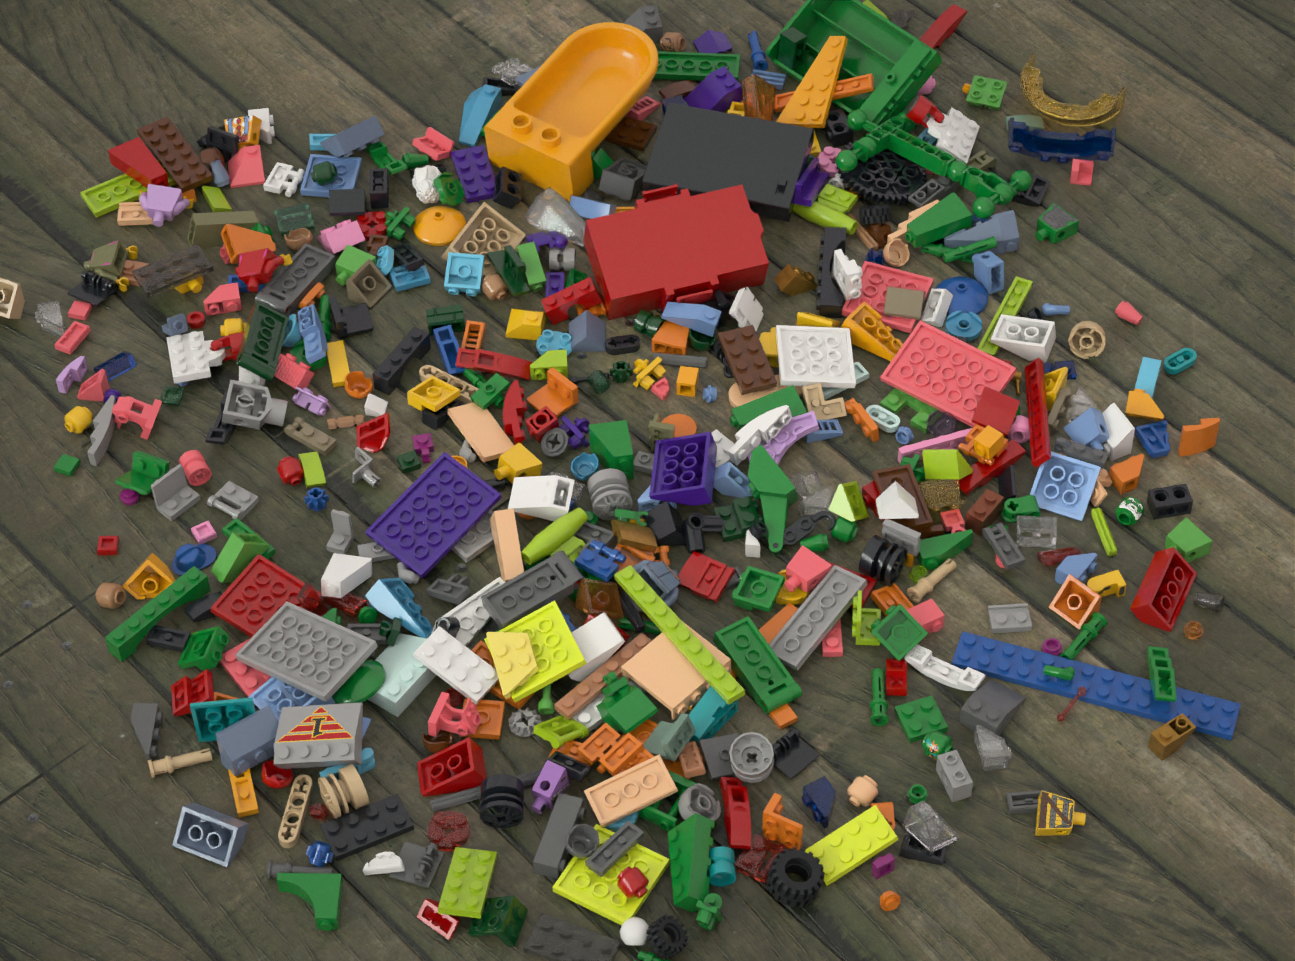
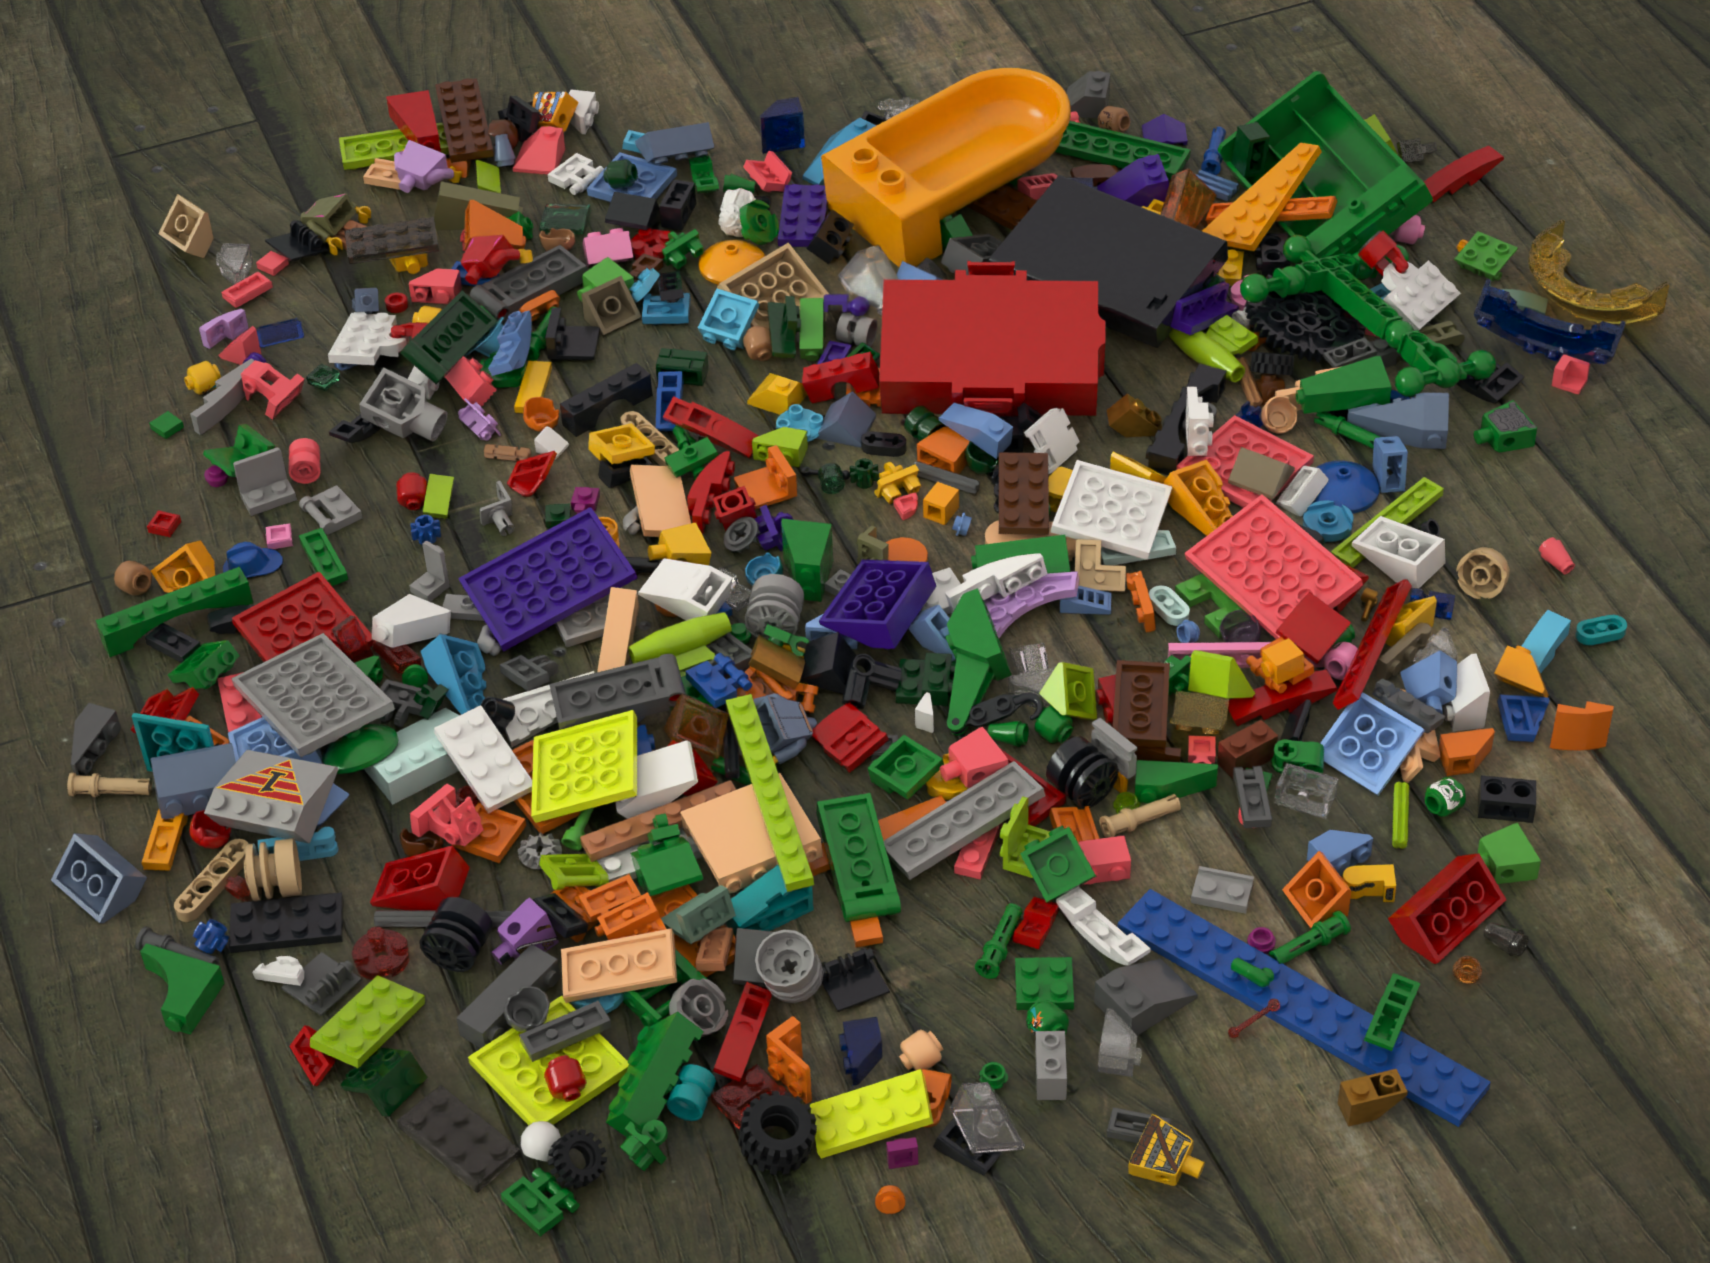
camera: 20 degrees right, 5 degrees down
bright green slope [211,532,270,584] -> none
dark tan plate [284,416,337,456] -> none
orange slope [461,320,486,350] -> none
light yellow wing [486,632,539,699] -> none
black plate [749,521,768,539] -> none
white slope [876,481,919,519] -> none
green pin [942,236,997,263] -> none
clear red plate [1037,546,1081,566] -> none
medium blue arm [1042,303,1070,316] -> none
none -> clear blue slope [760,97,805,154]

